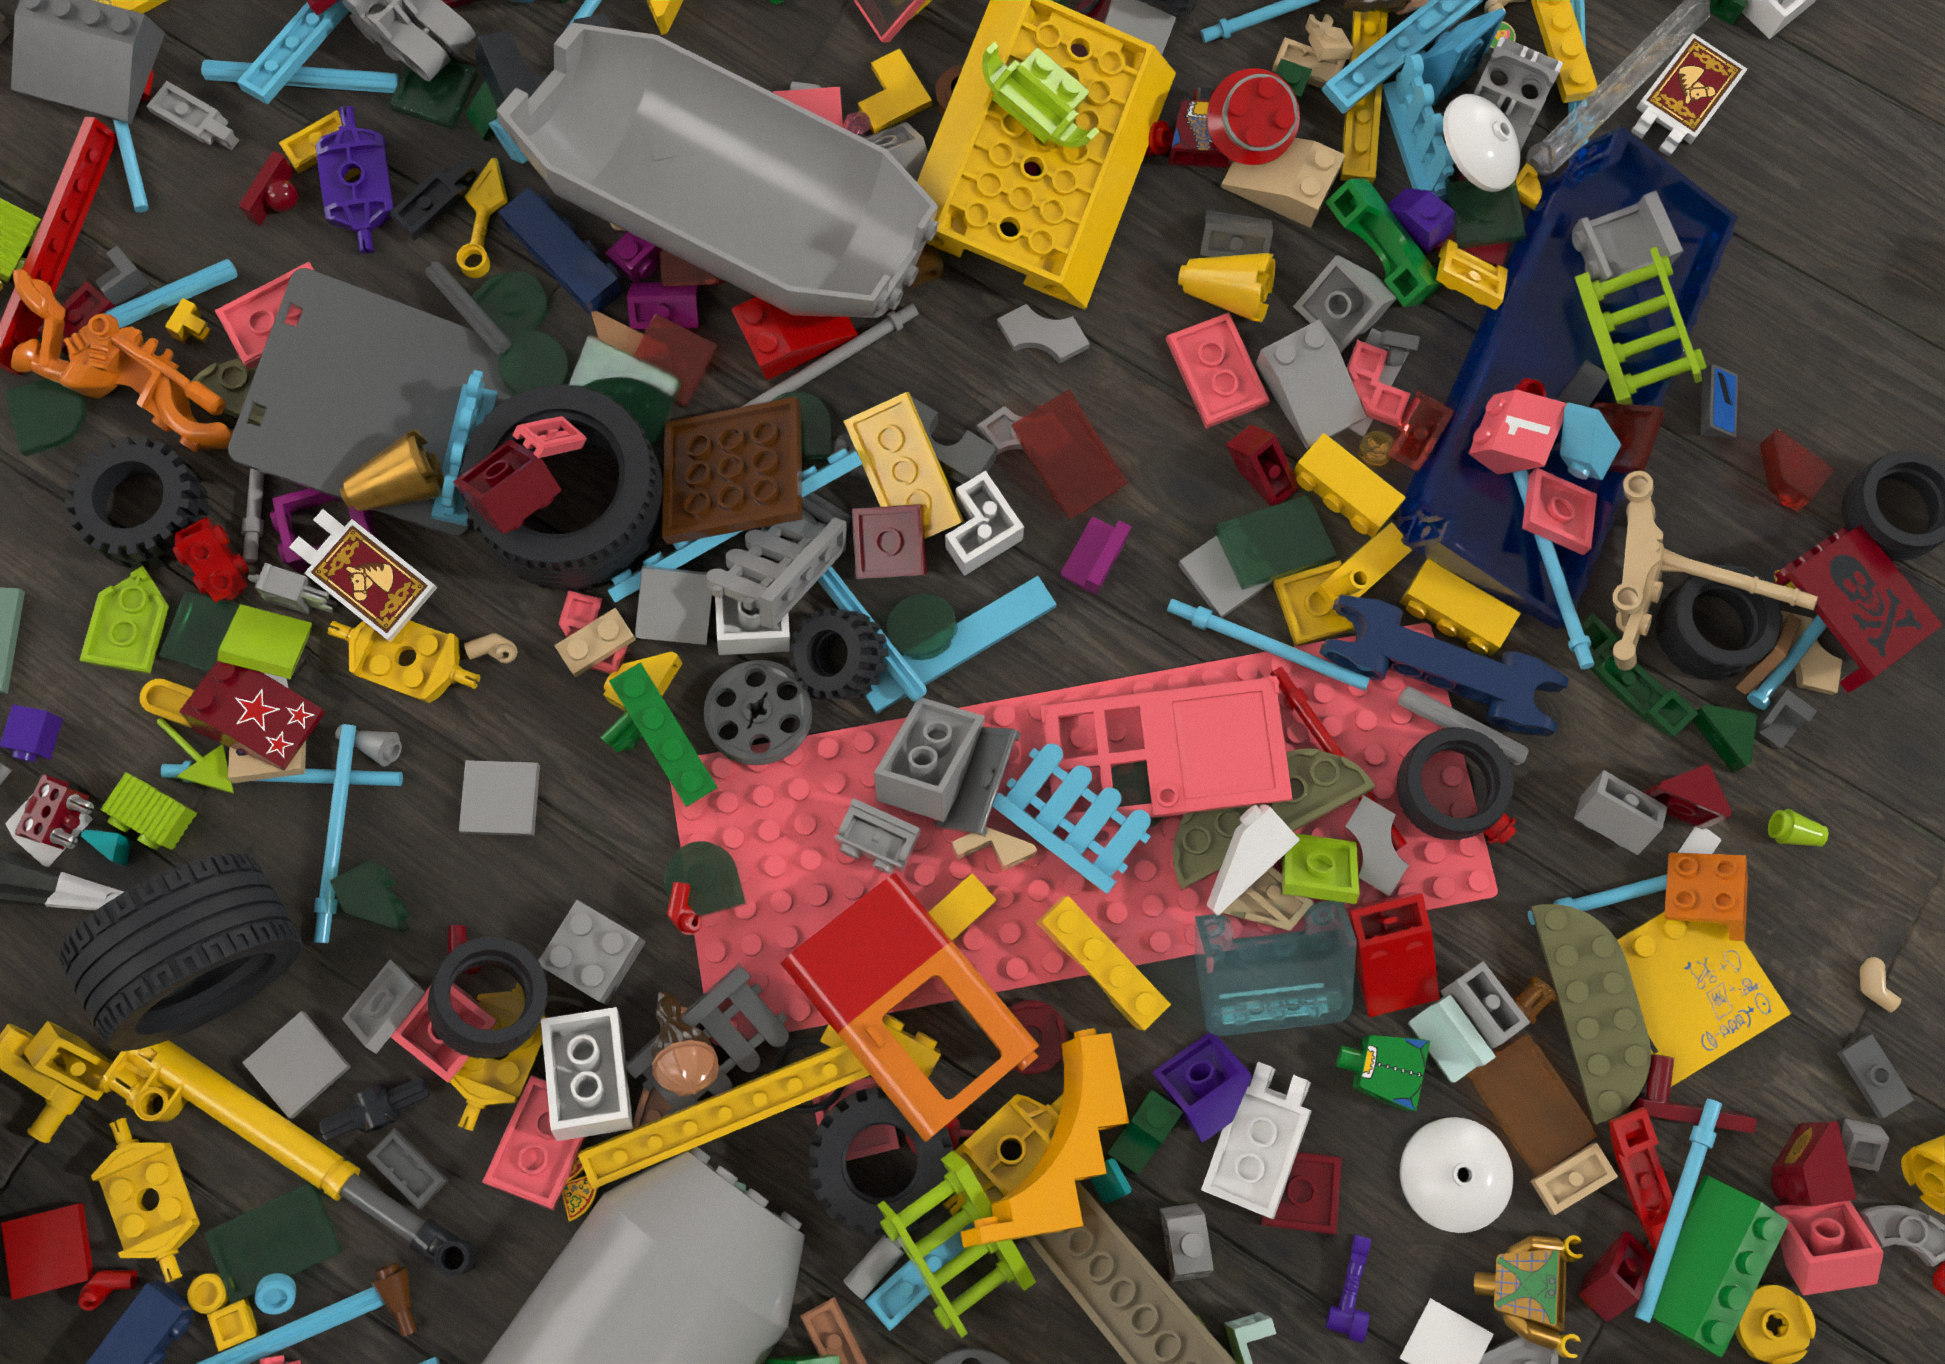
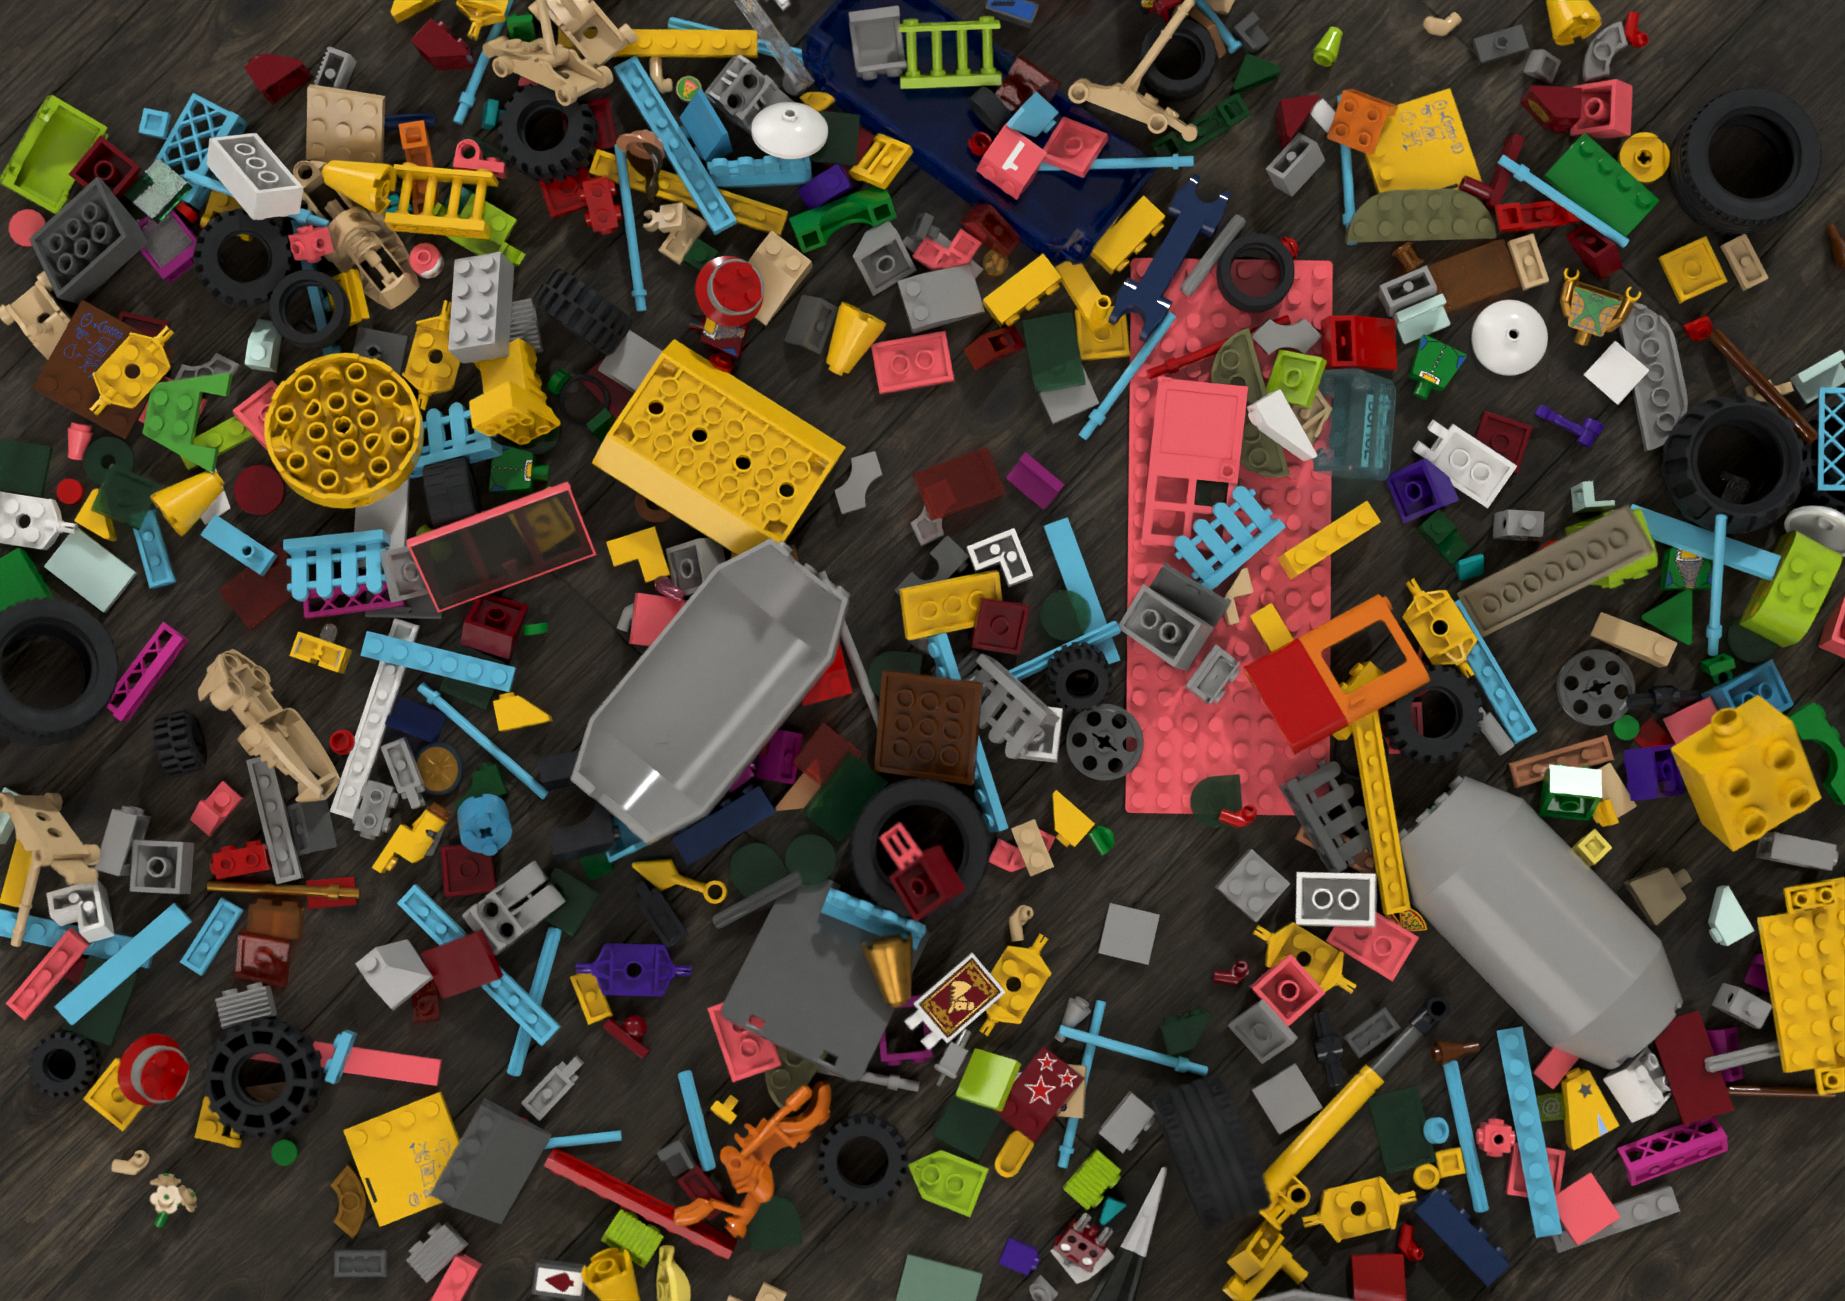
camera: 75 degrees left, 10 degrees up
lime piece [157,718,234,794] -> none
red brick [173,516,249,603] -> none
black tyre [428,936,548,1059] -> none
green arch [609,662,718,807] -> none
light grey tile [635,566,712,645] -> none
nougat piece [651,991,719,1097] -> none
lime fence [877,1150,1036,1338] -> none
light orange arch [961,1029,1129,1248] -> none
lime plate [982,42,1100,148] -> none
dark red tile [996,1000,1068,1075] -> none
none -> light grey brick [1097,1091,1155,1153]

